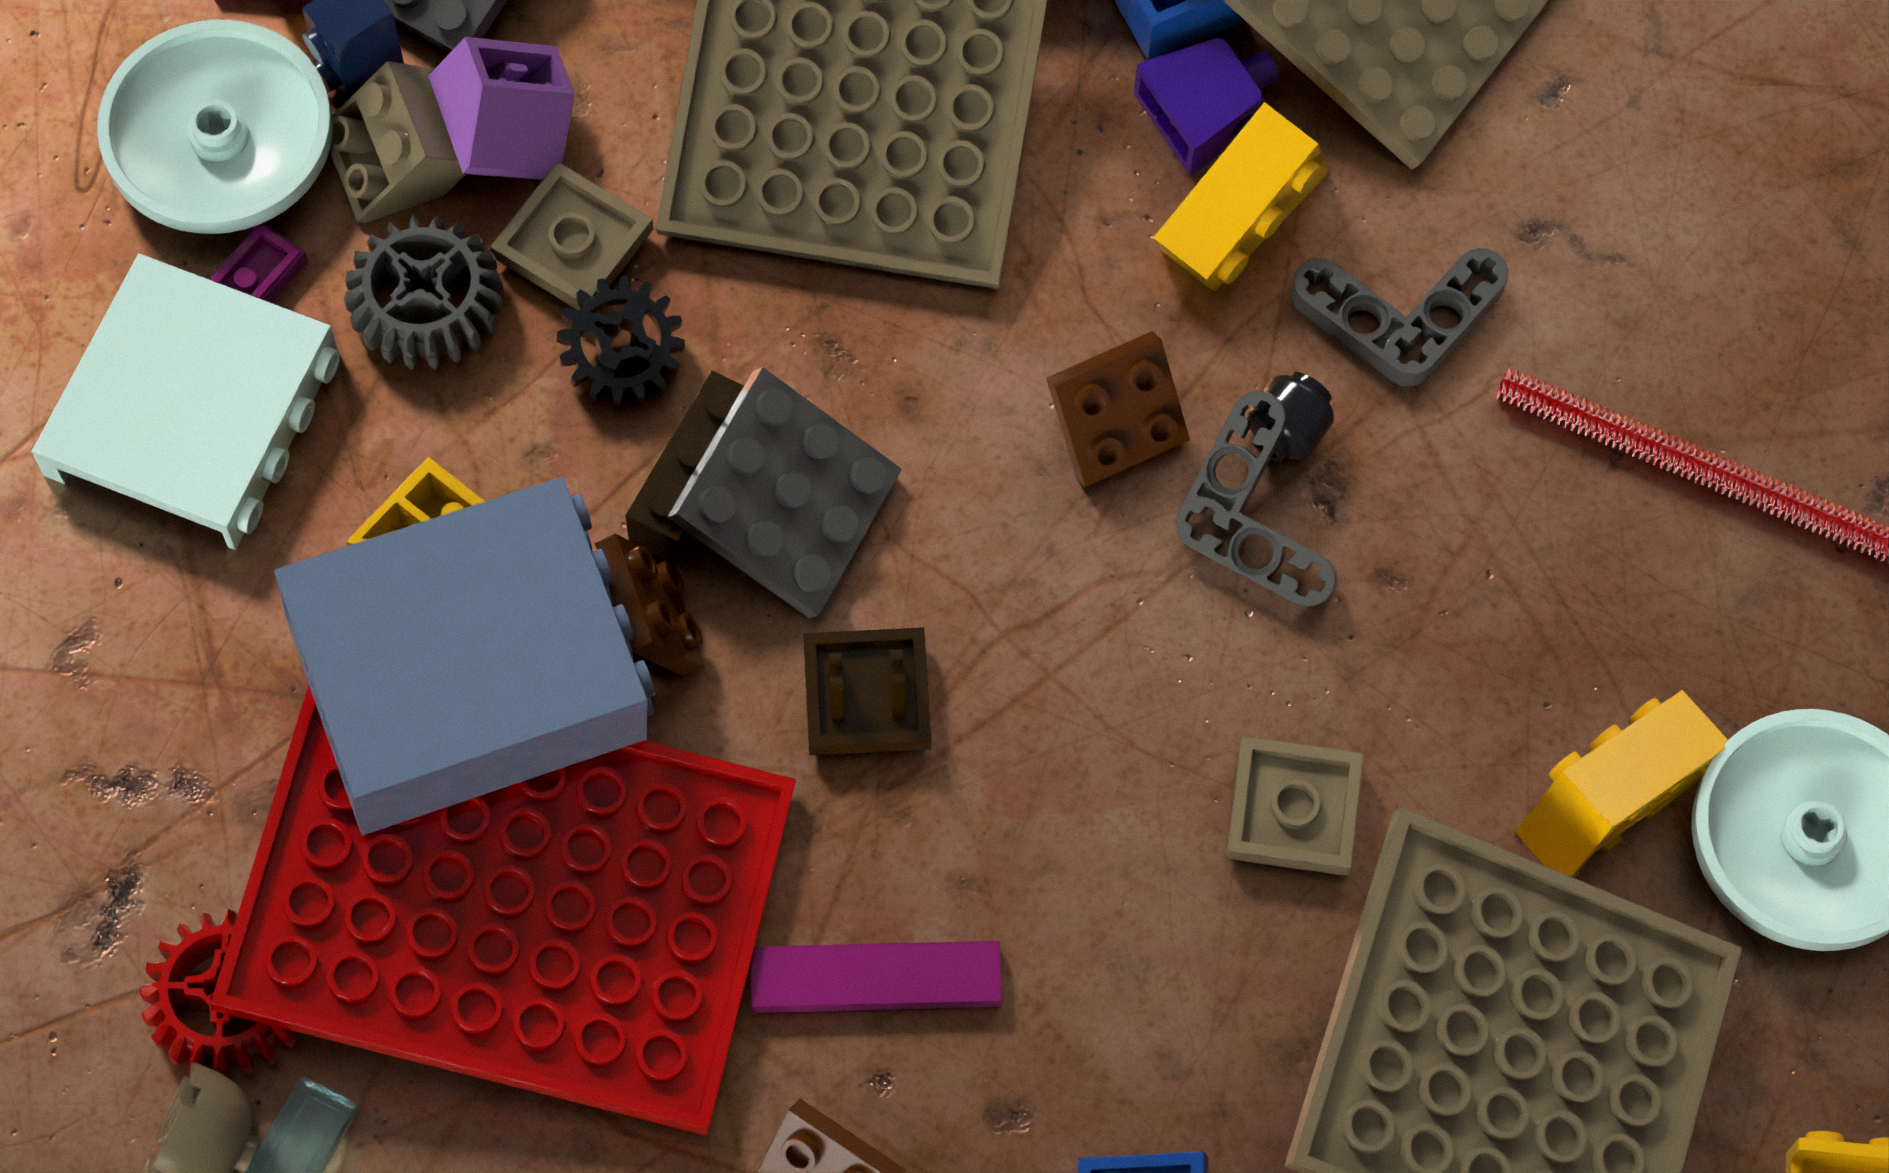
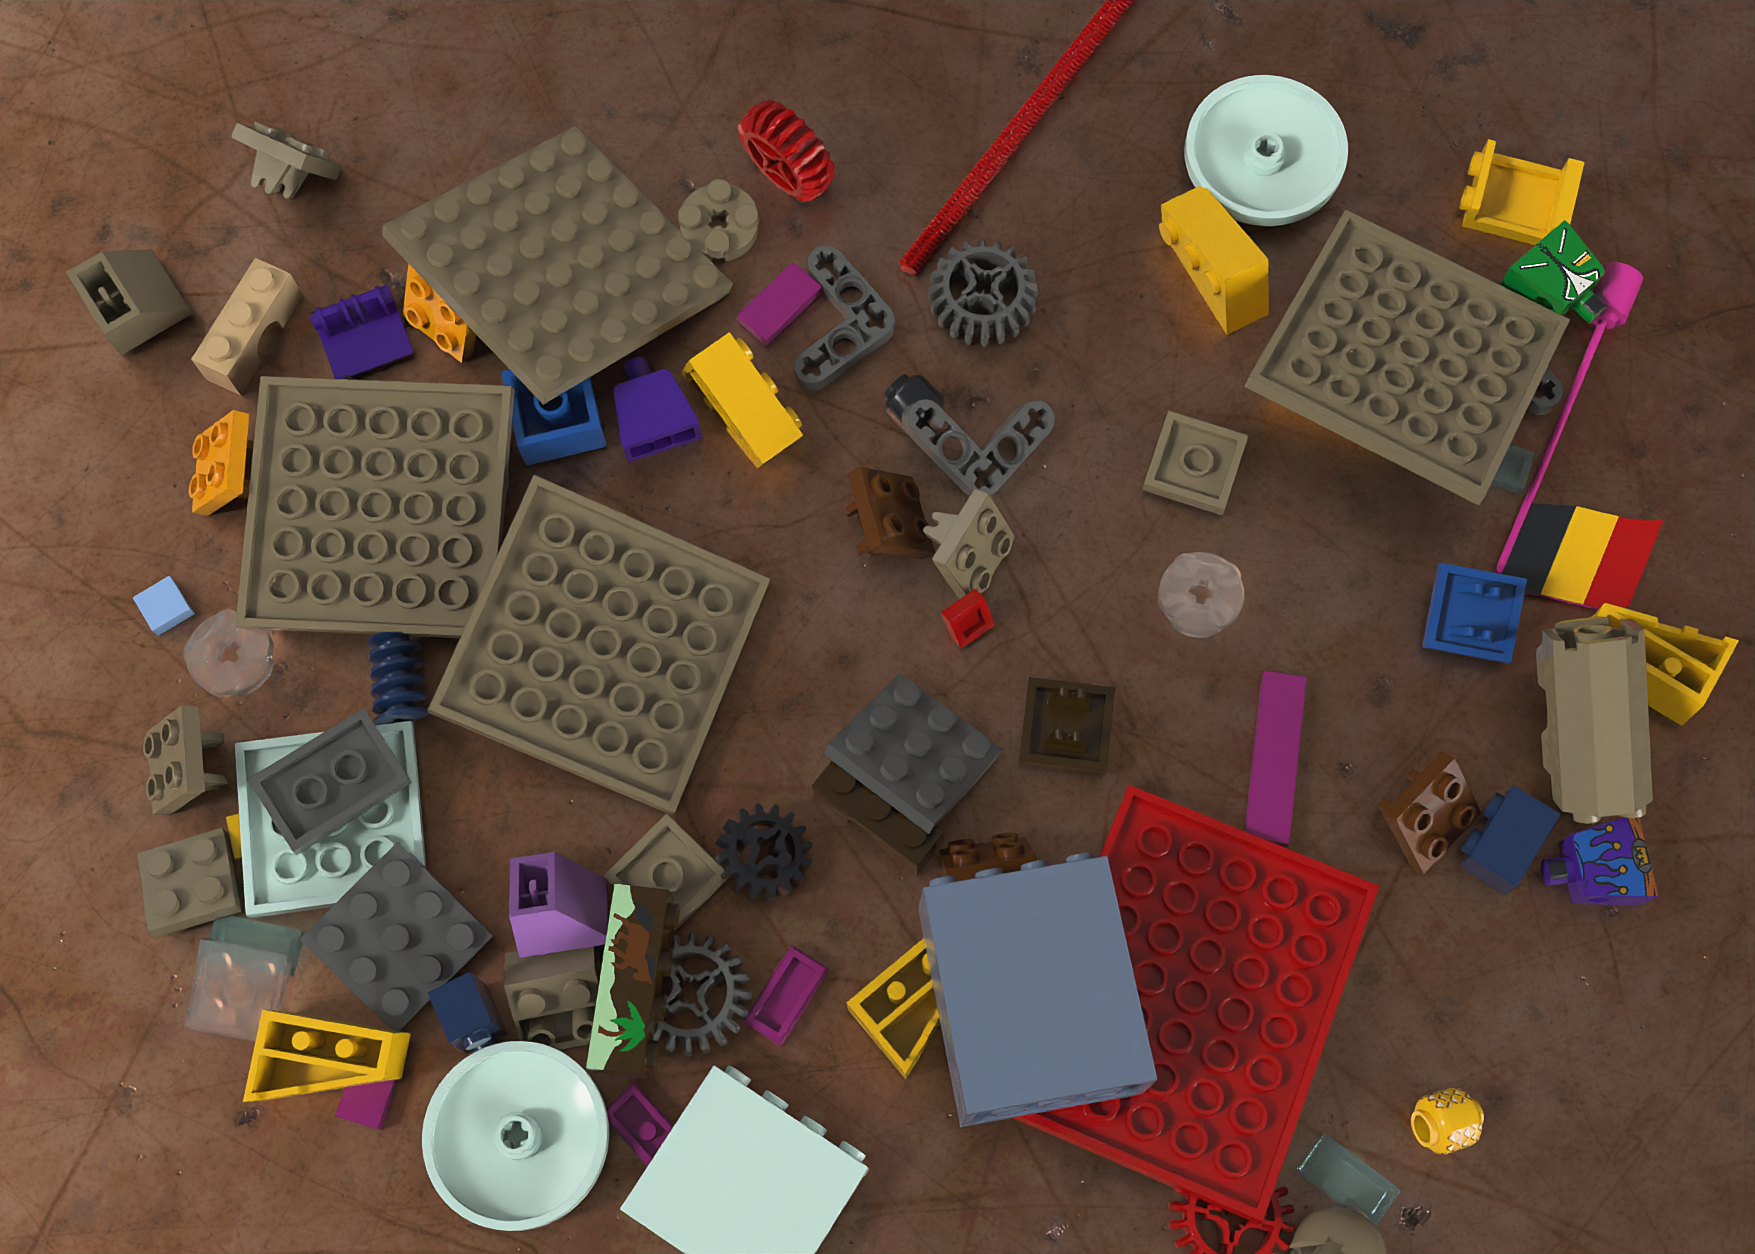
camera: 75 degrees left, 5 degrees up
none -> brick [586,884,680,1079]
none -> dark tan plate [678,179,759,261]
none -> magenta tile [736,262,823,347]
none -> red gear [738,99,835,202]
none -> magenta tile [743,945,829,1046]
none -> dark tan plate [923,489,1015,599]
none -> dark grey gear [928,237,1039,348]
none -> red plate [940,589,995,649]
none -> clear plate [1157,552,1245,638]

